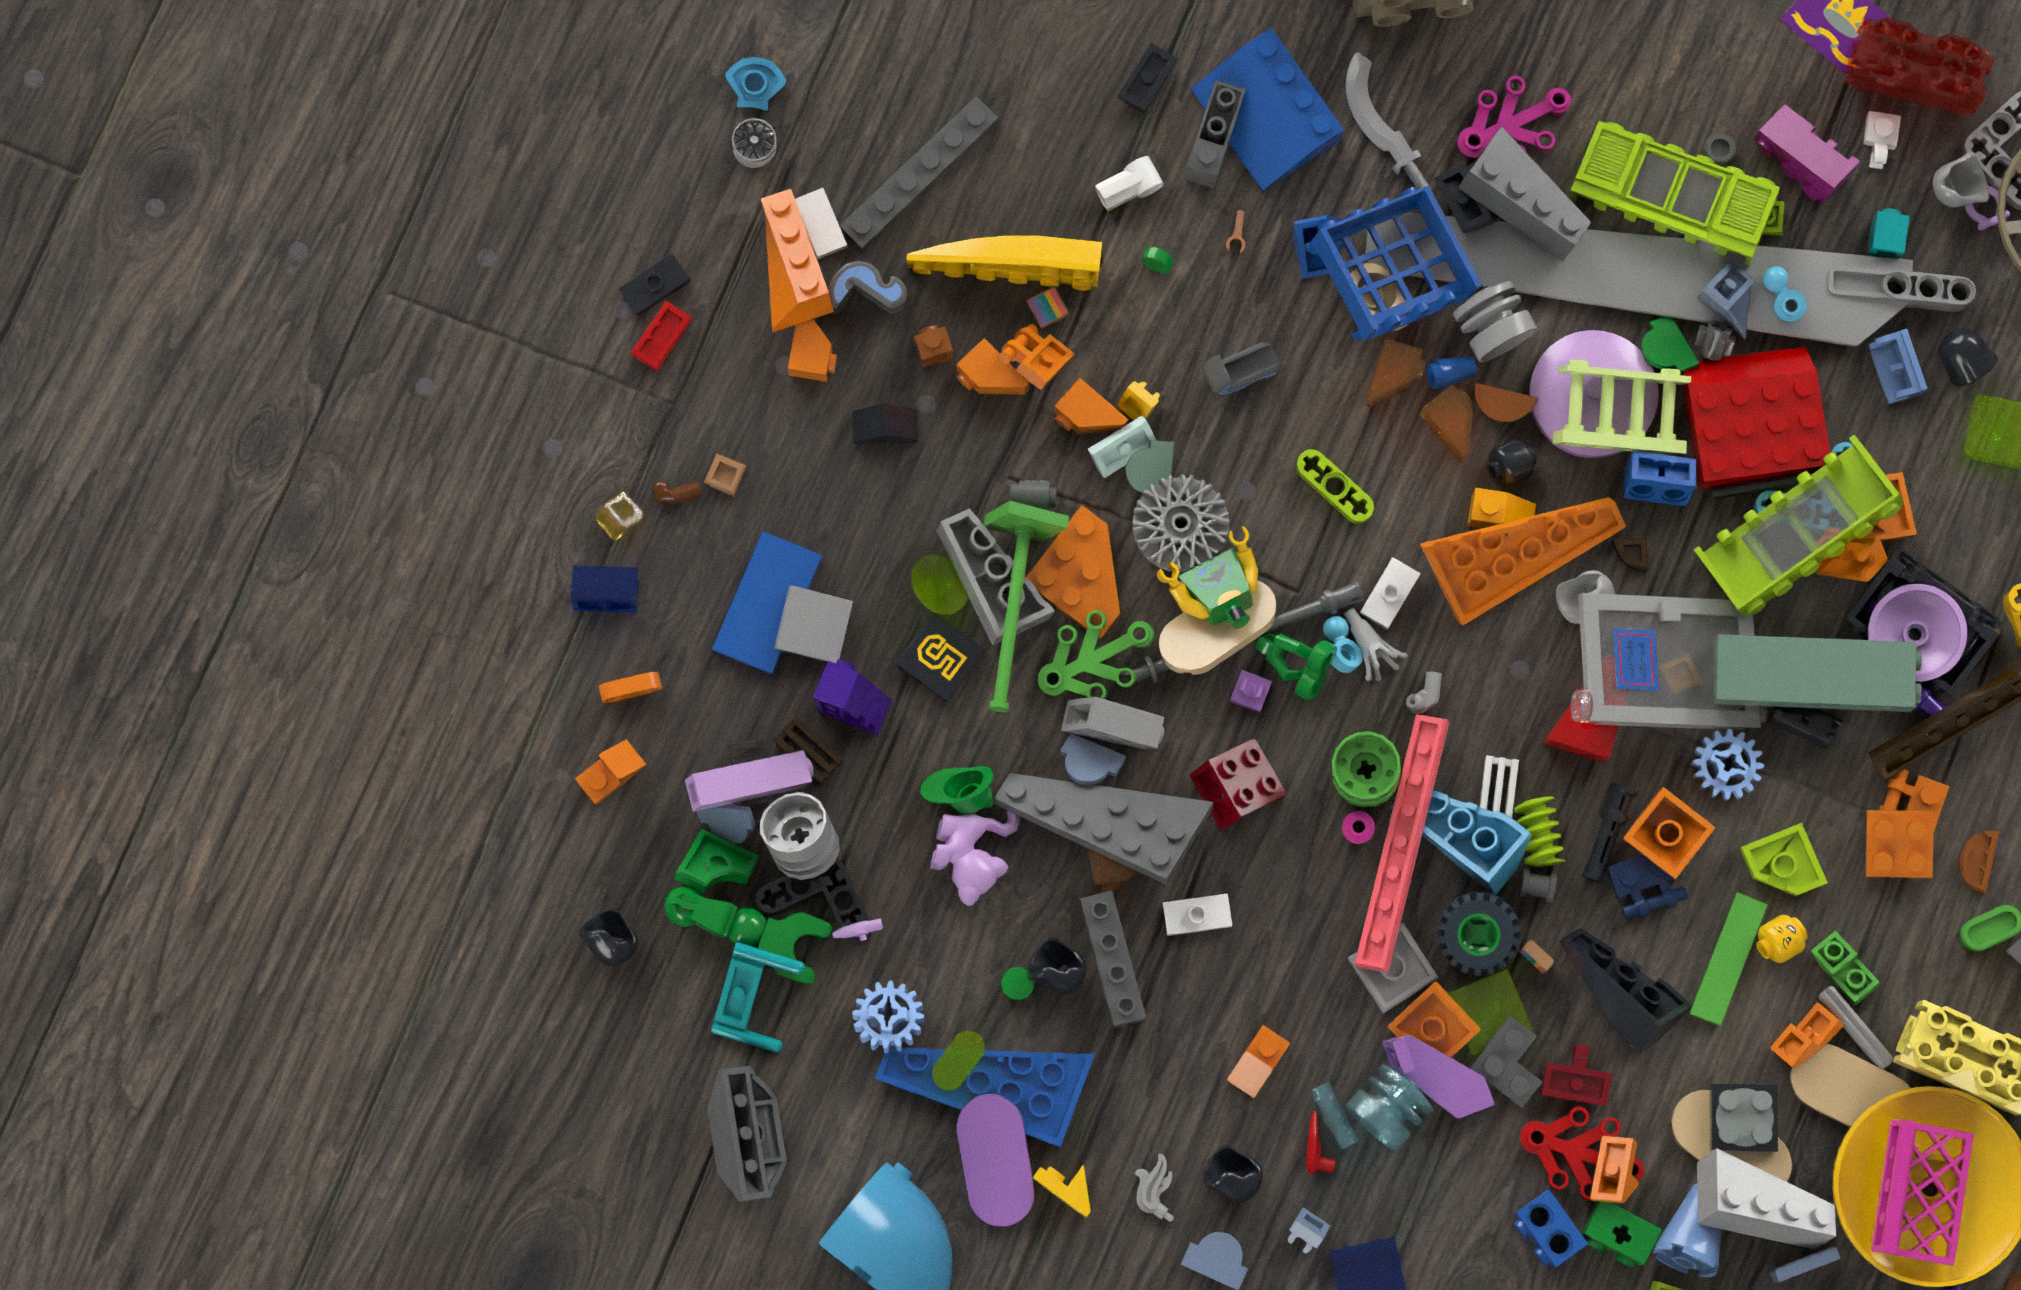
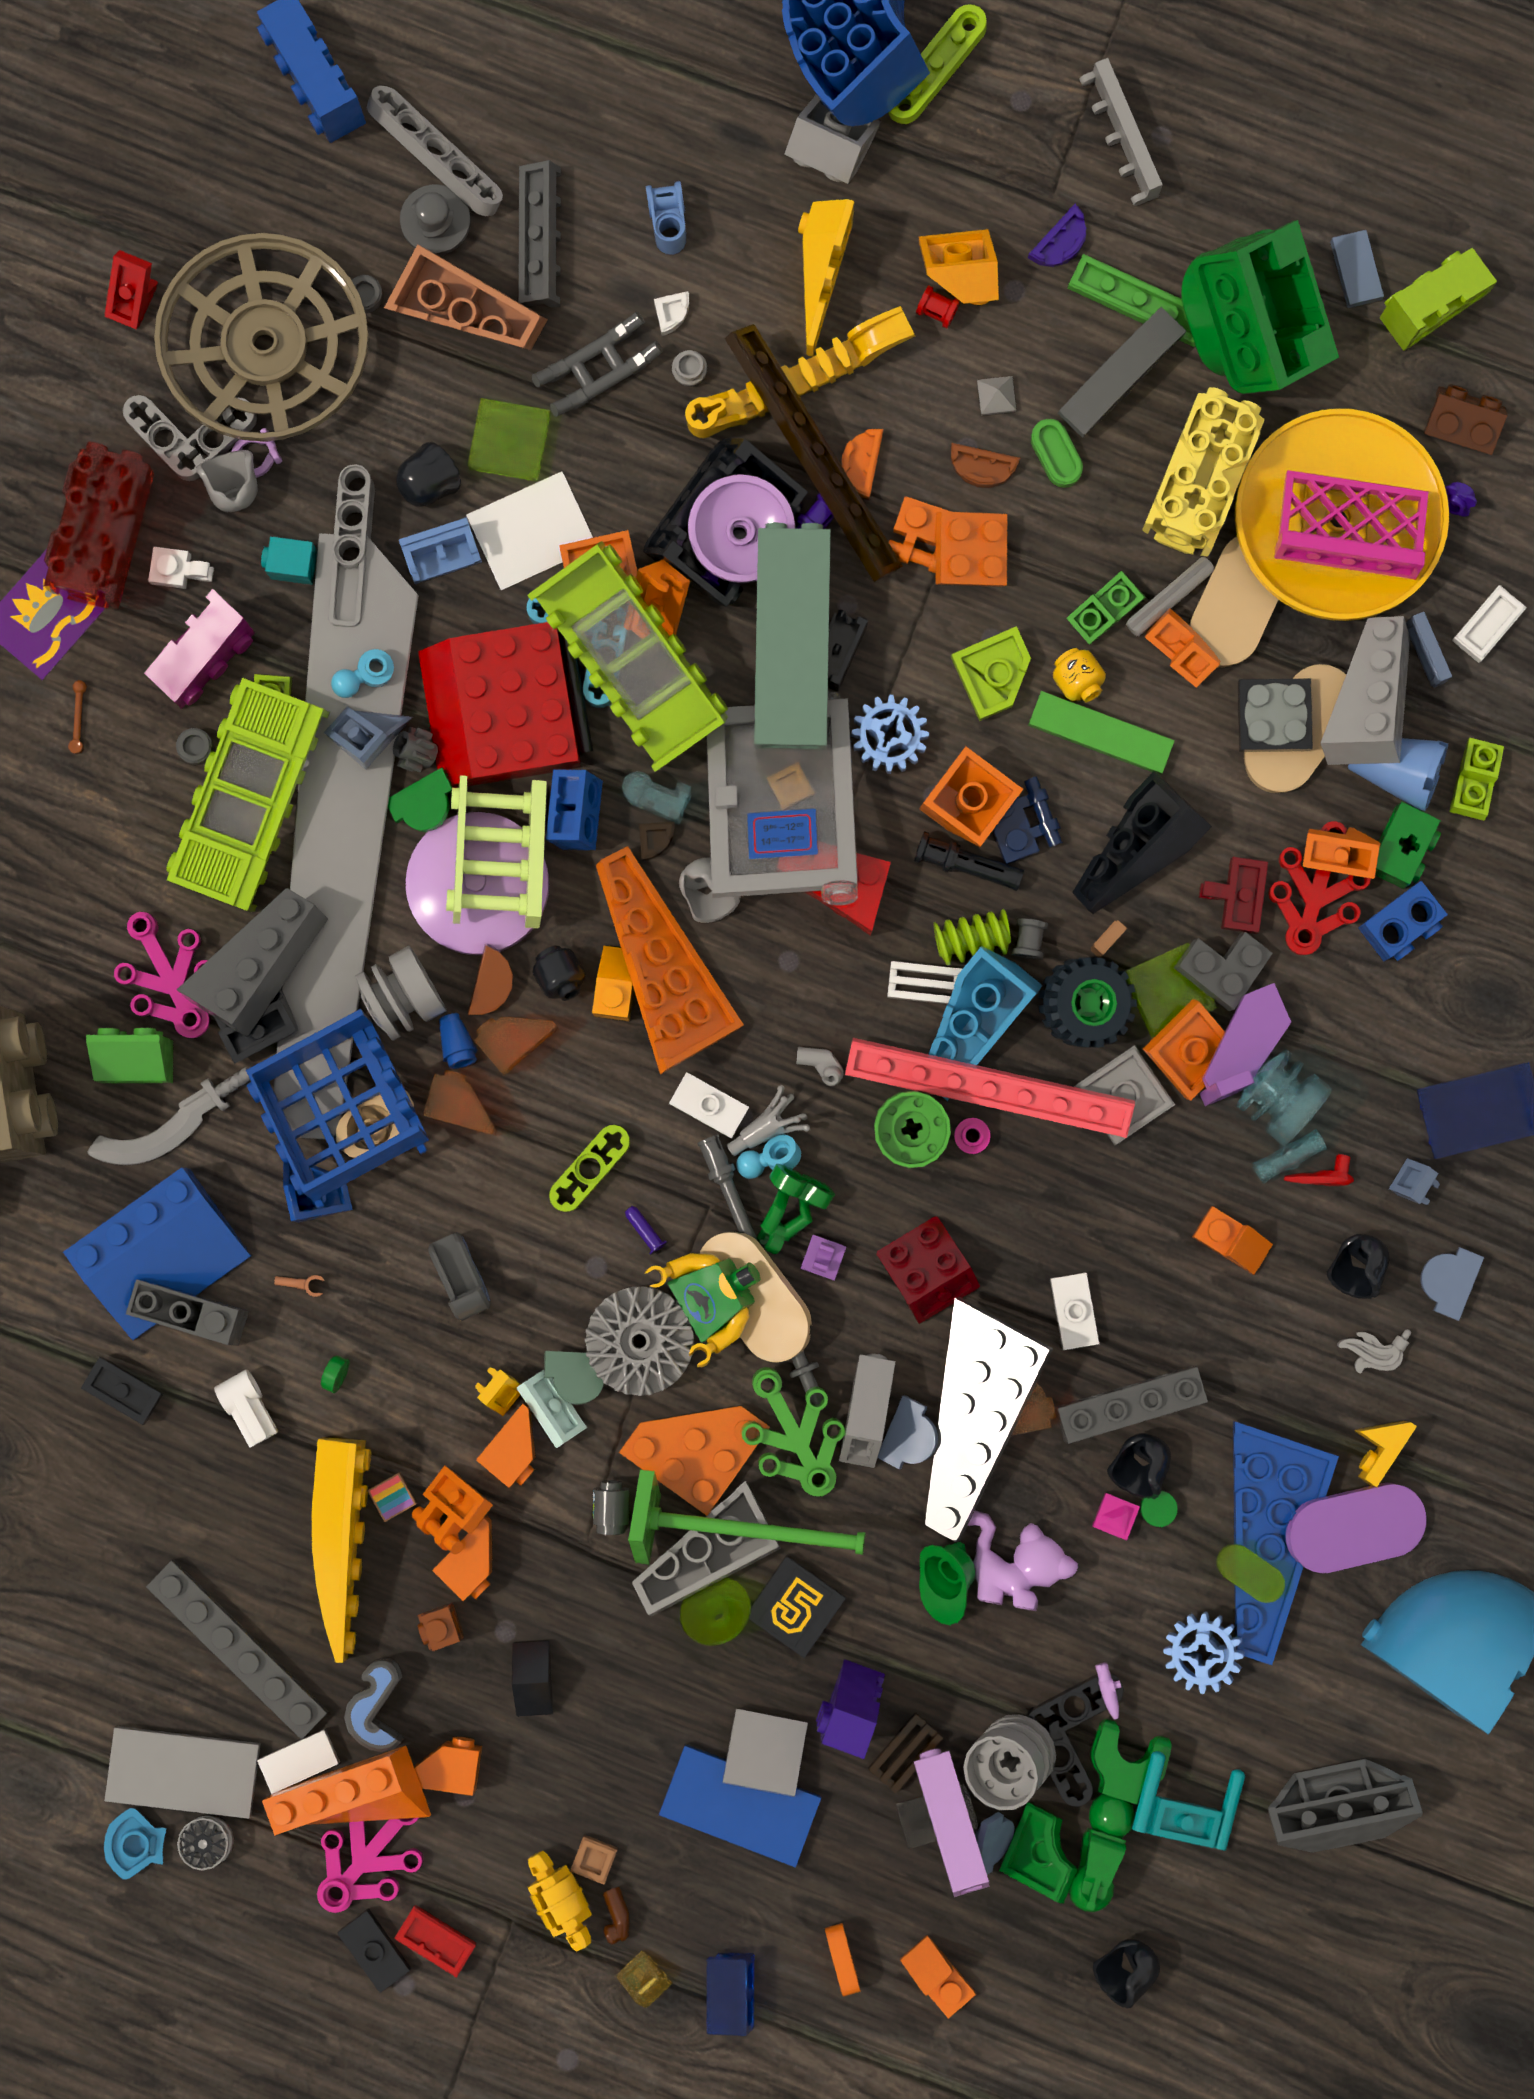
camera: 90 degrees left, 5 degrees up
none -> dark orange hinge [68,680,87,754]
none -> bright green slope [86,1028,173,1083]
none -> light grey tile [104,1726,261,1819]
none -> dark pink plant [317,1818,423,1913]
none -> white sticker [466,471,593,590]
none -> yellow piece [527,1850,592,1952]
none -> clear light blue leg [622,771,693,825]
none -> dark purple piece [625,1206,667,1255]
none -> orange tile [842,429,883,500]
none -> dark pink tile [1092,1492,1140,1540]

